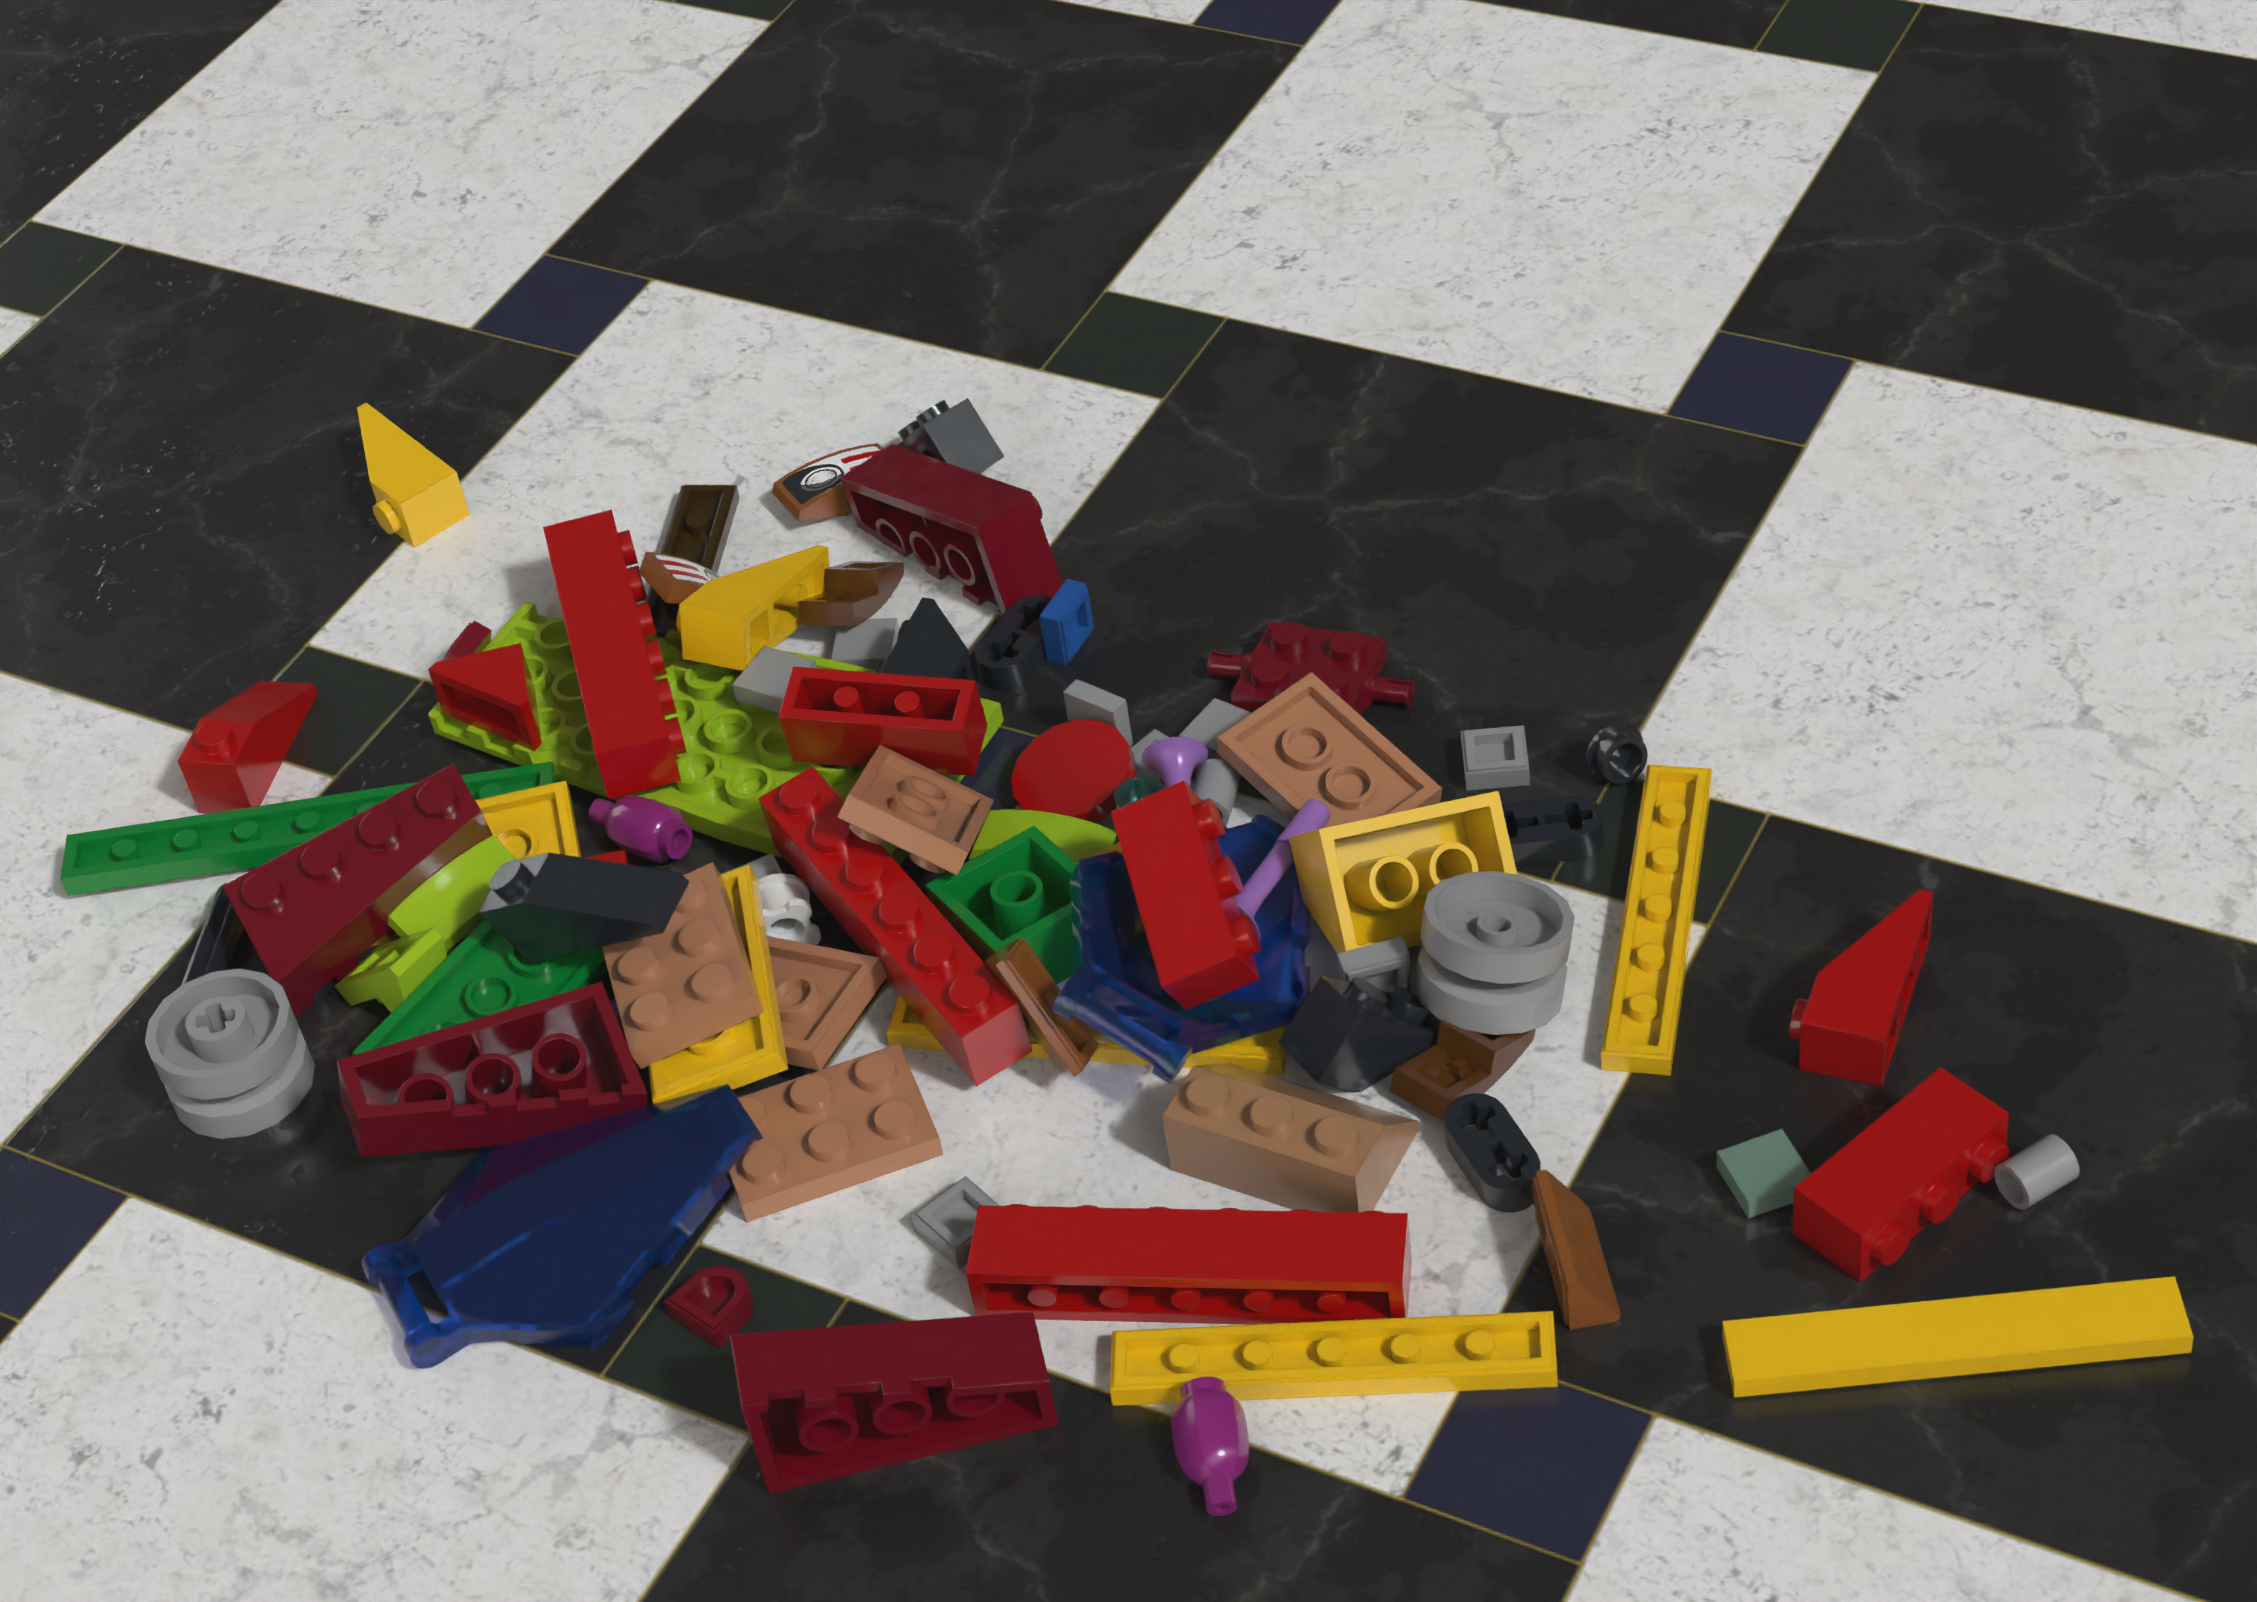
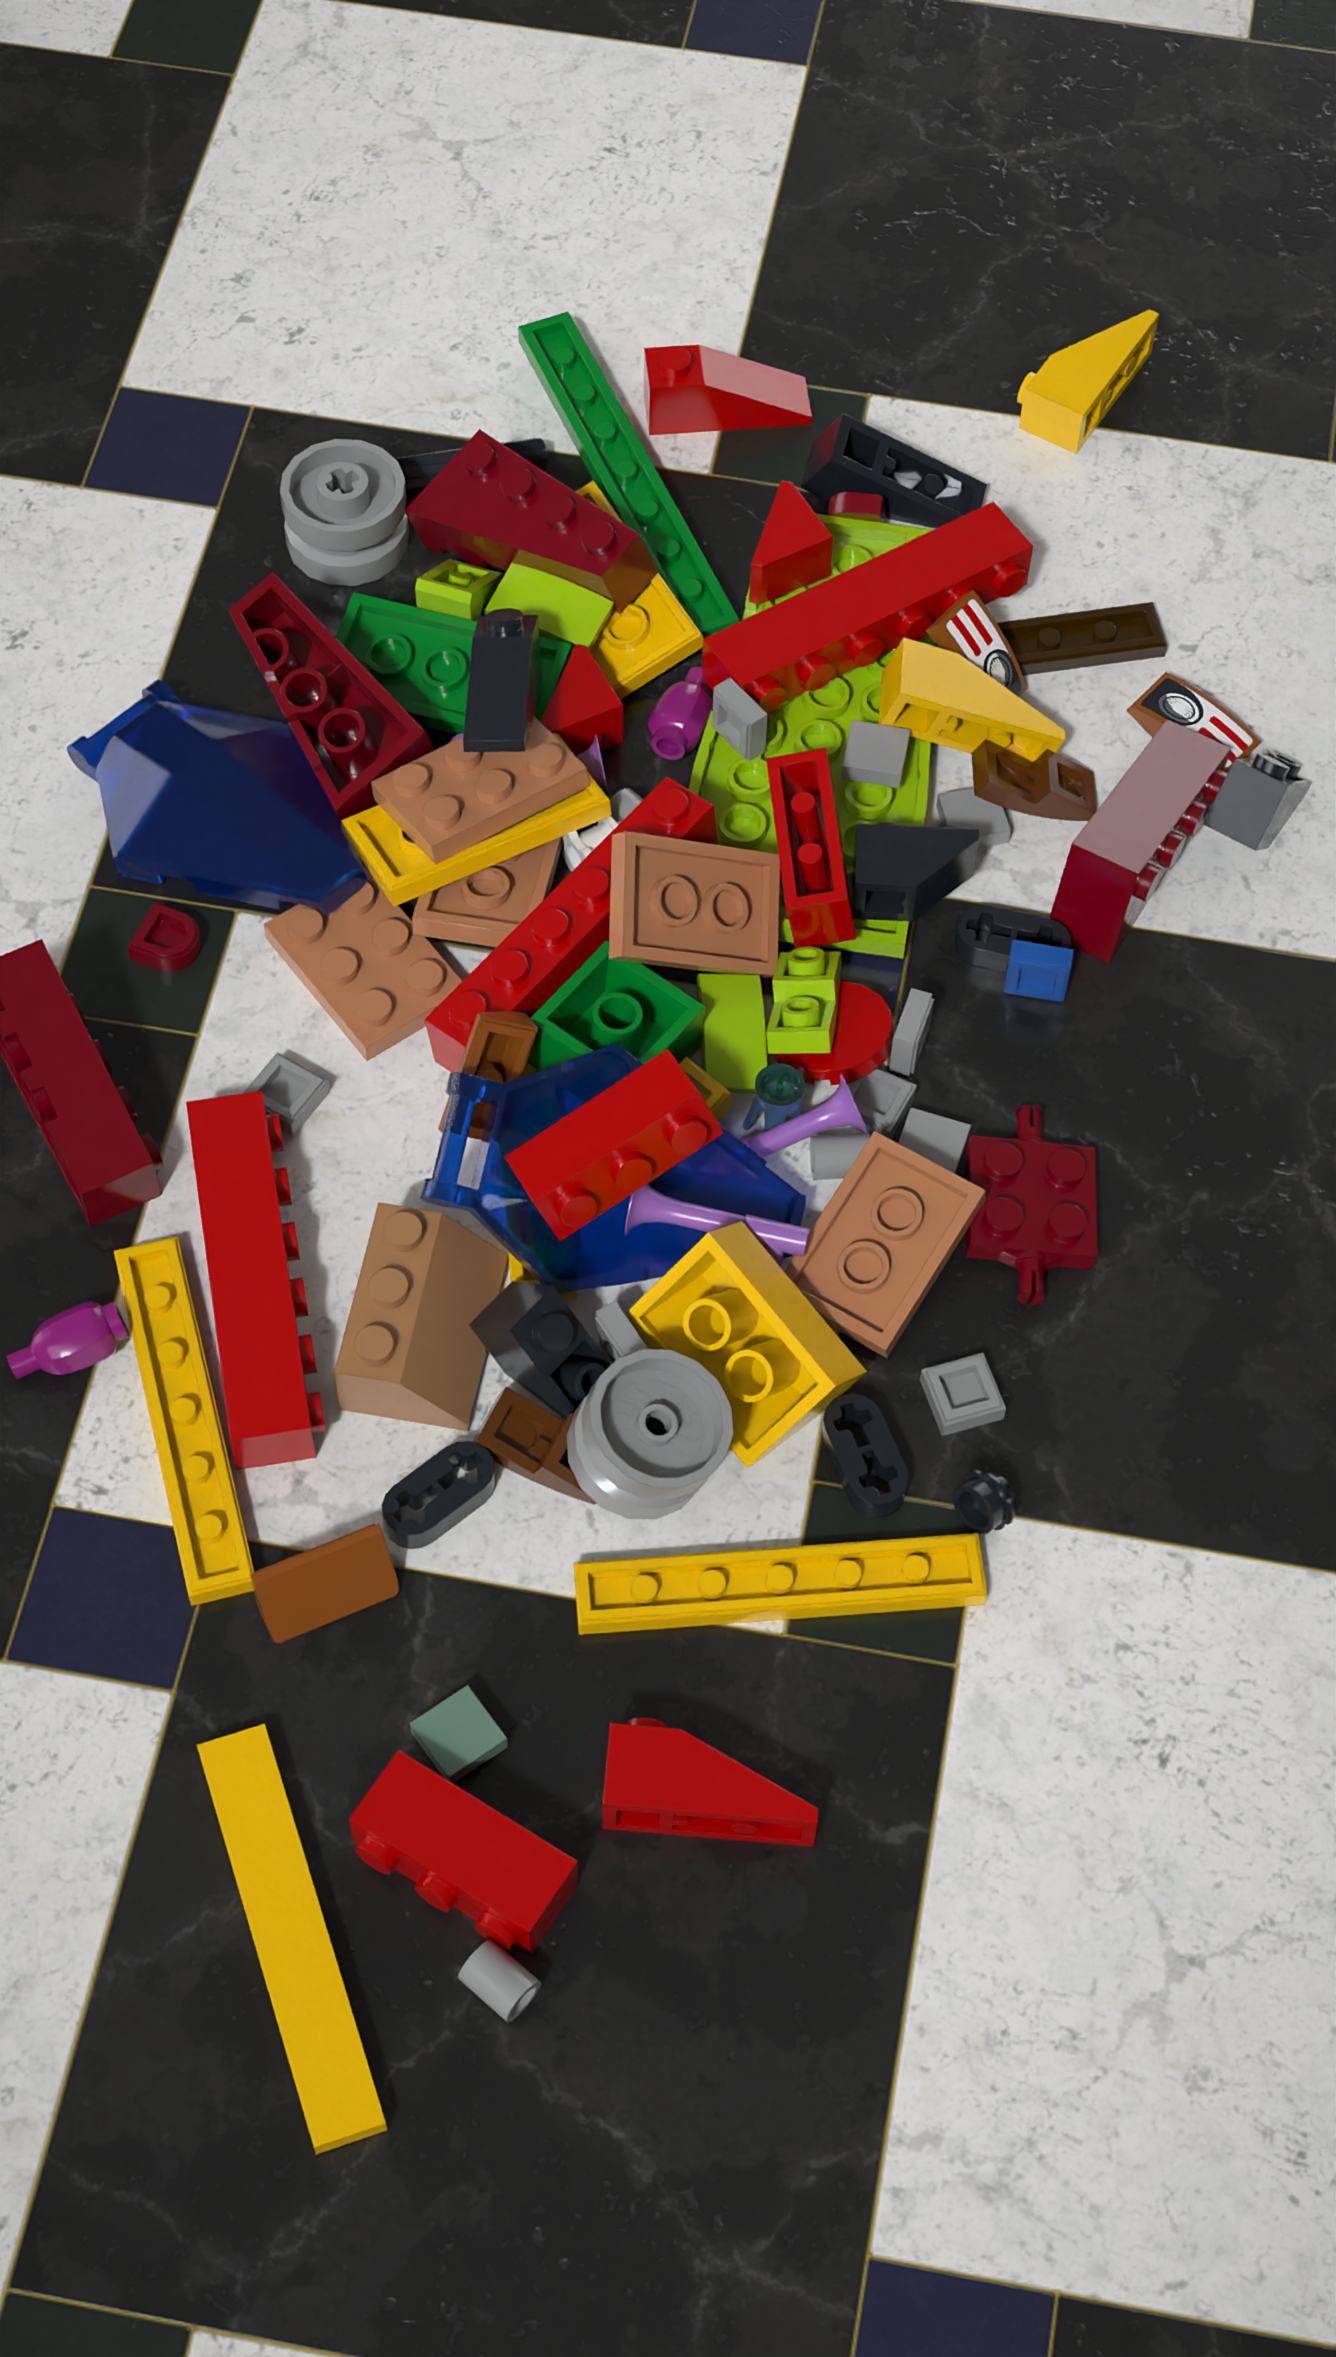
camera: 65 degrees right, 15 degrees up
none -> light grey tile [712,678,768,761]
none -> lime slope [766,946,842,1054]
none -> black slope [800,413,987,529]

